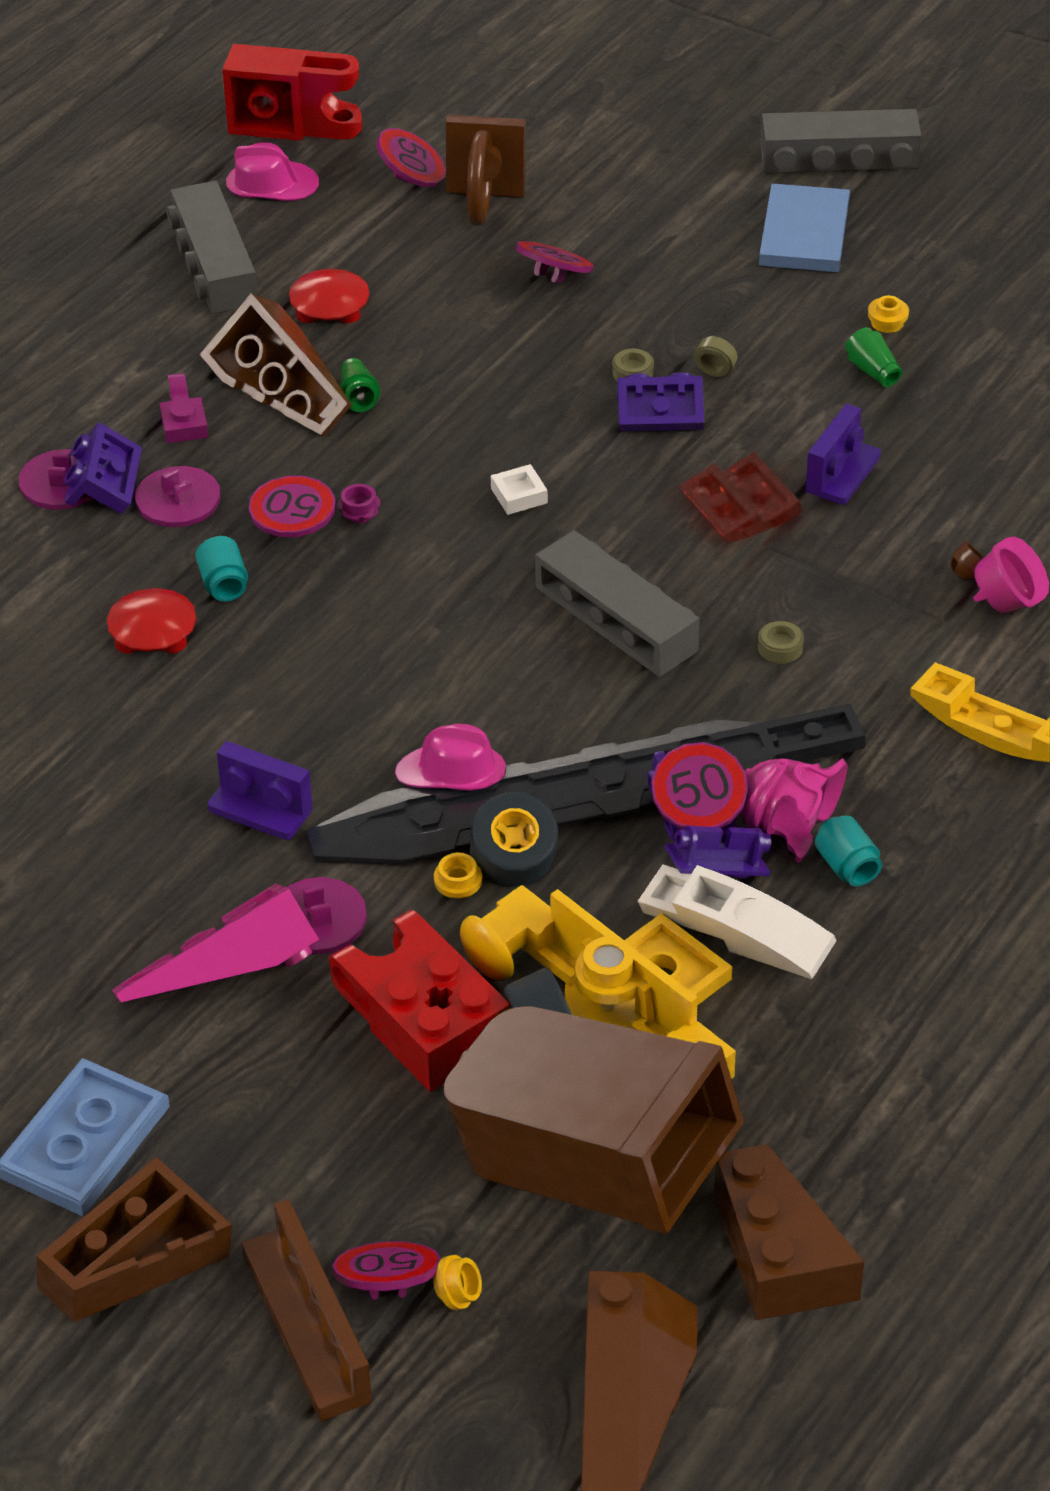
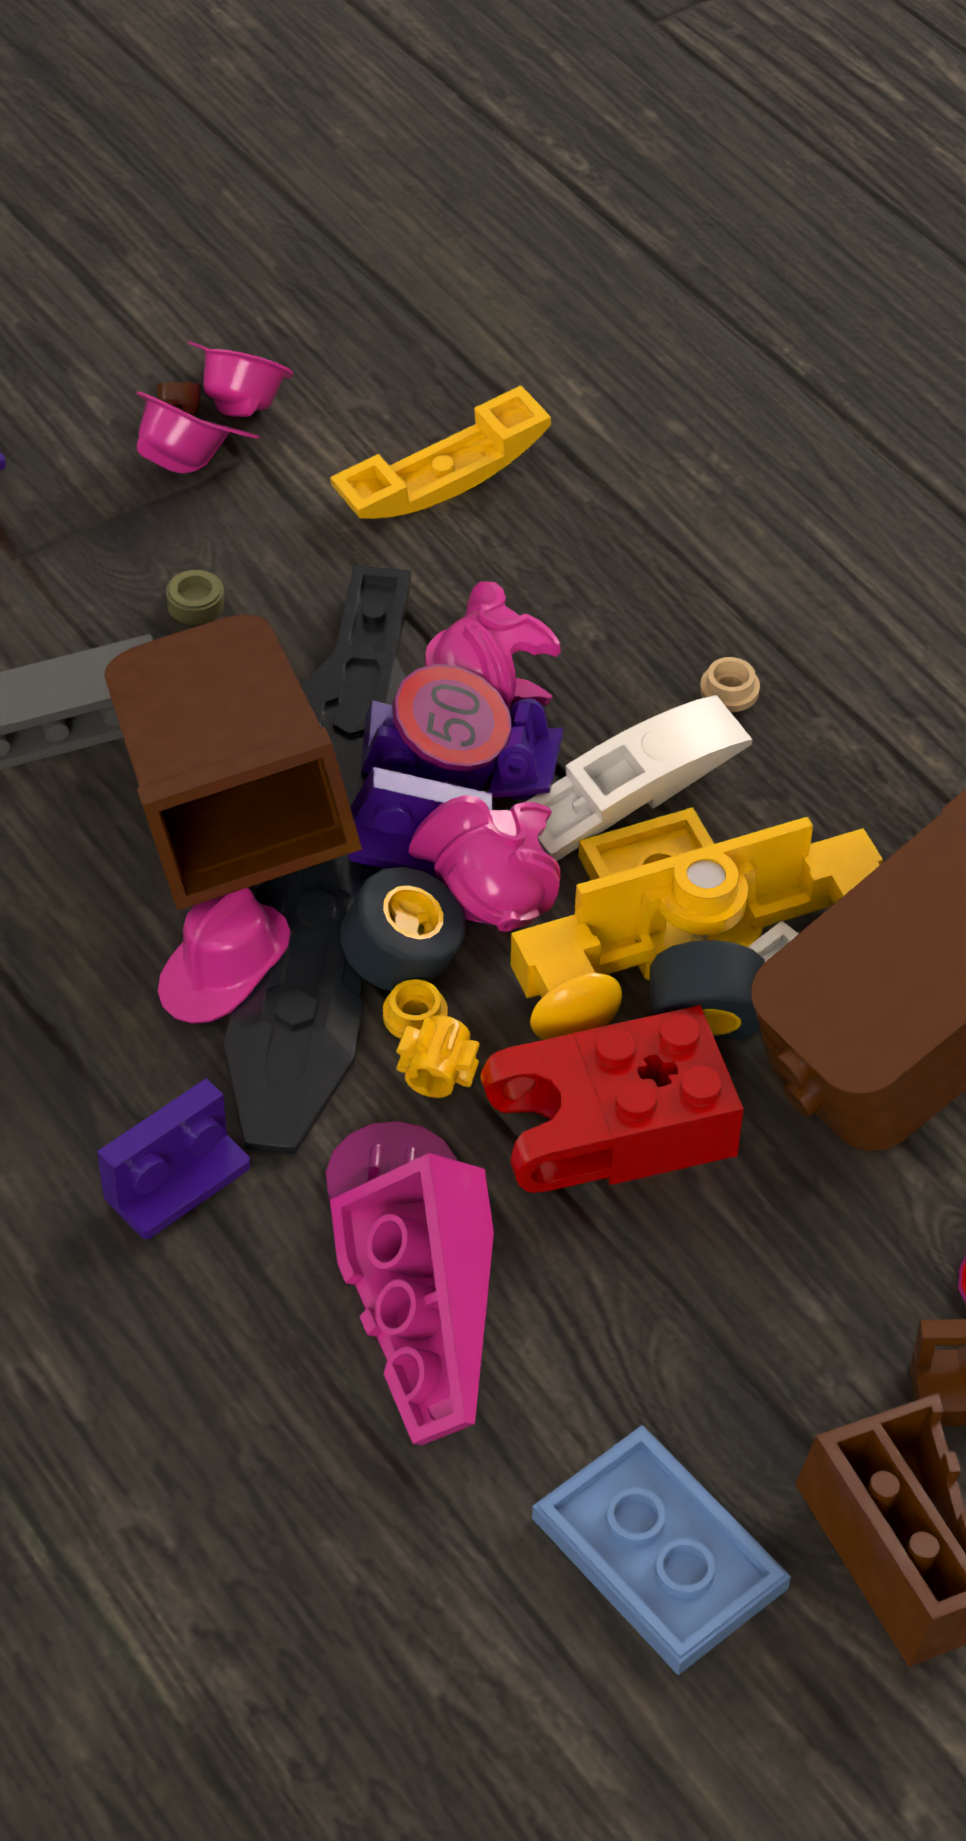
camera: 70 degrees left, 5 degrees up
teal brick [815,816,882,887] -> none
none -> reddish brown piece [104,615,362,911]
none -> dark pink piece [135,391,260,474]
none -> dark purple bracket [348,767,492,881]
none -> yellow gear [396,1015,480,1098]
none -> dark pink helmet [408,795,561,932]
none -> tan plate [700,657,760,712]

